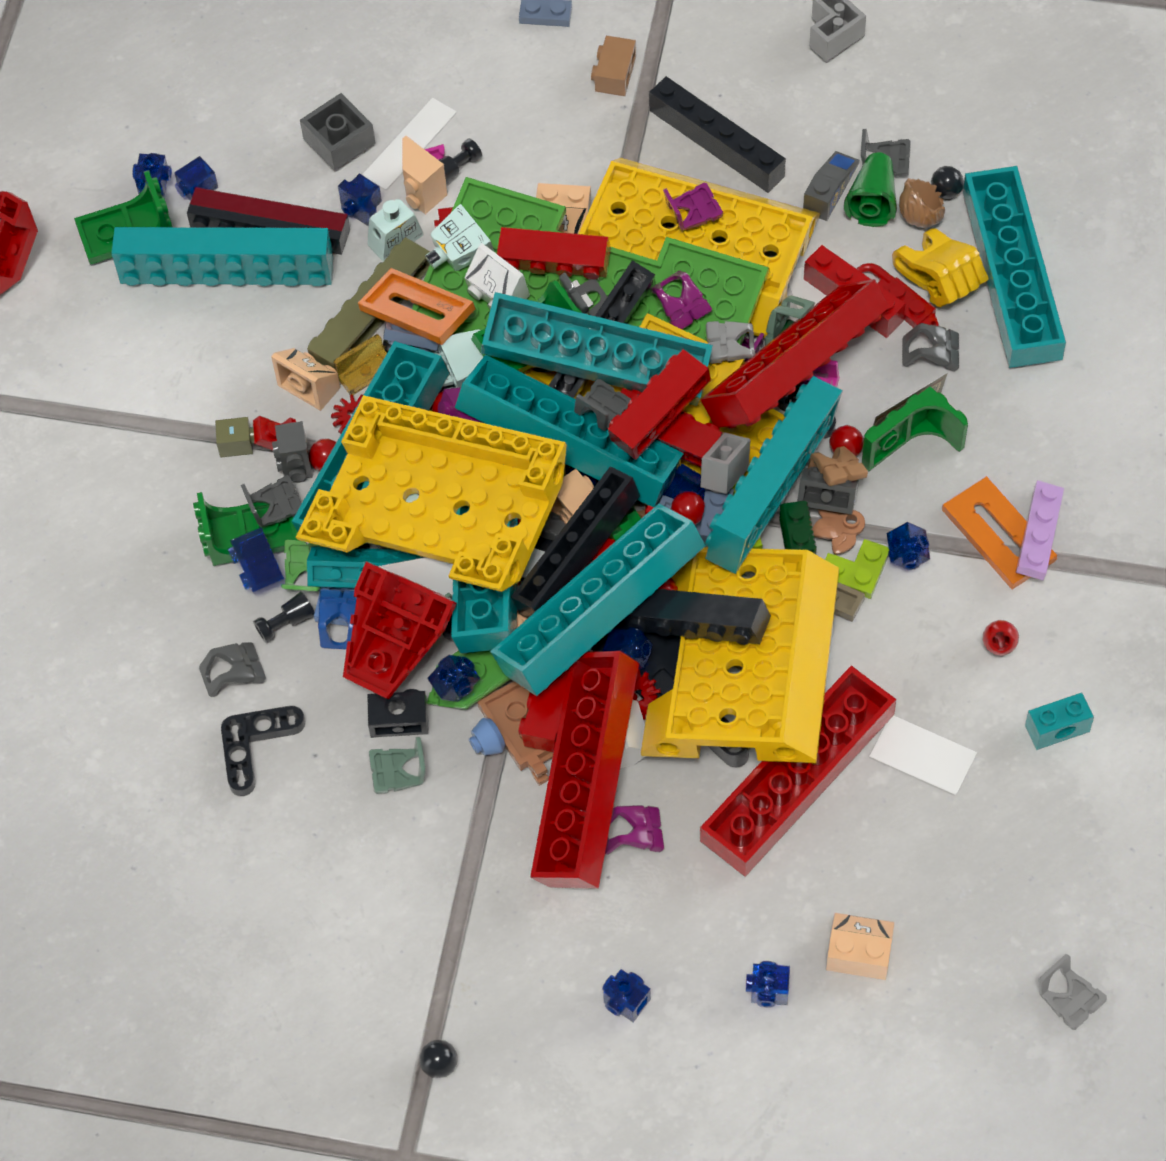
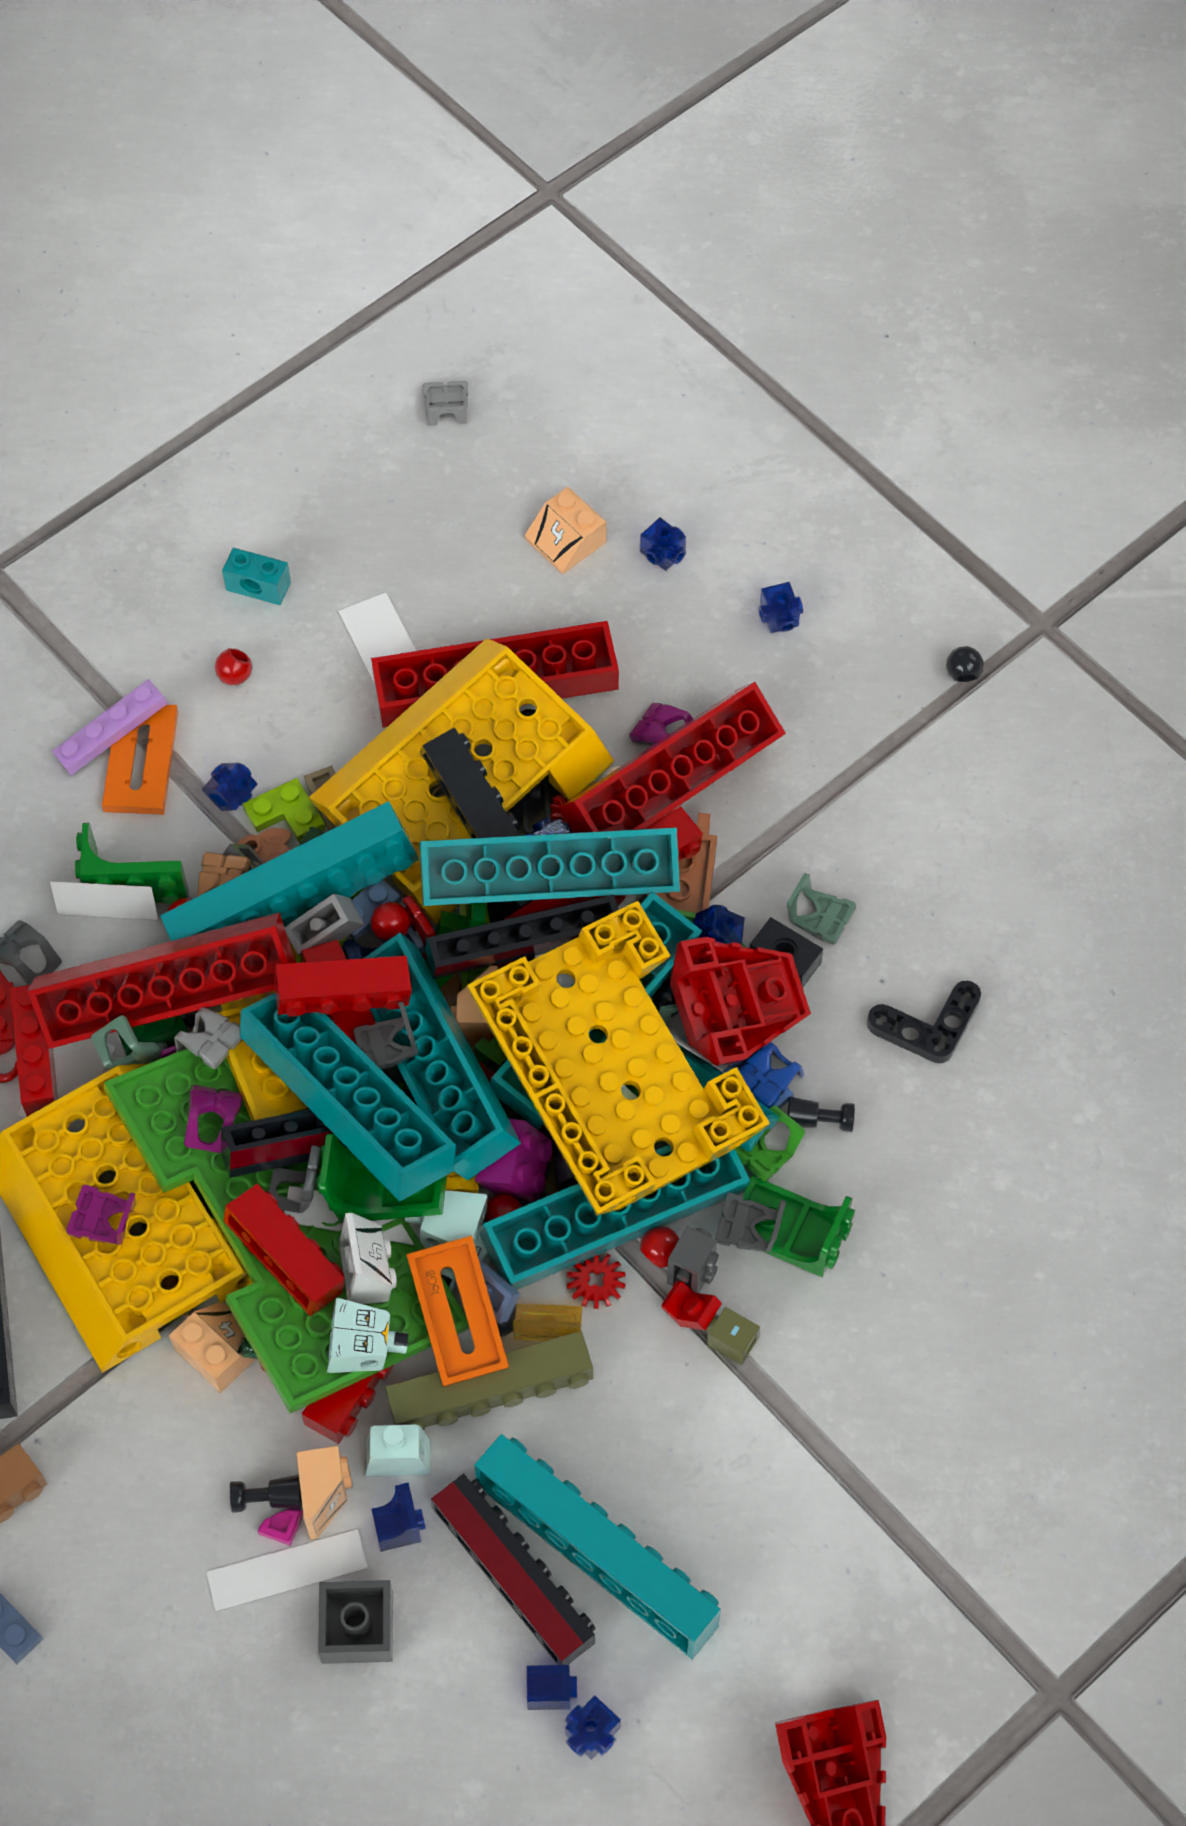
camera: 145 degrees left, 0 degrees up
green bracket [74,170,173,265] -> none
dark grey piece [199,642,266,697] -> none
clear blue brick [228,527,284,593] -> none
light nougat slope [271,348,340,411] -> none
medium blue cone [469,718,506,756] -> none

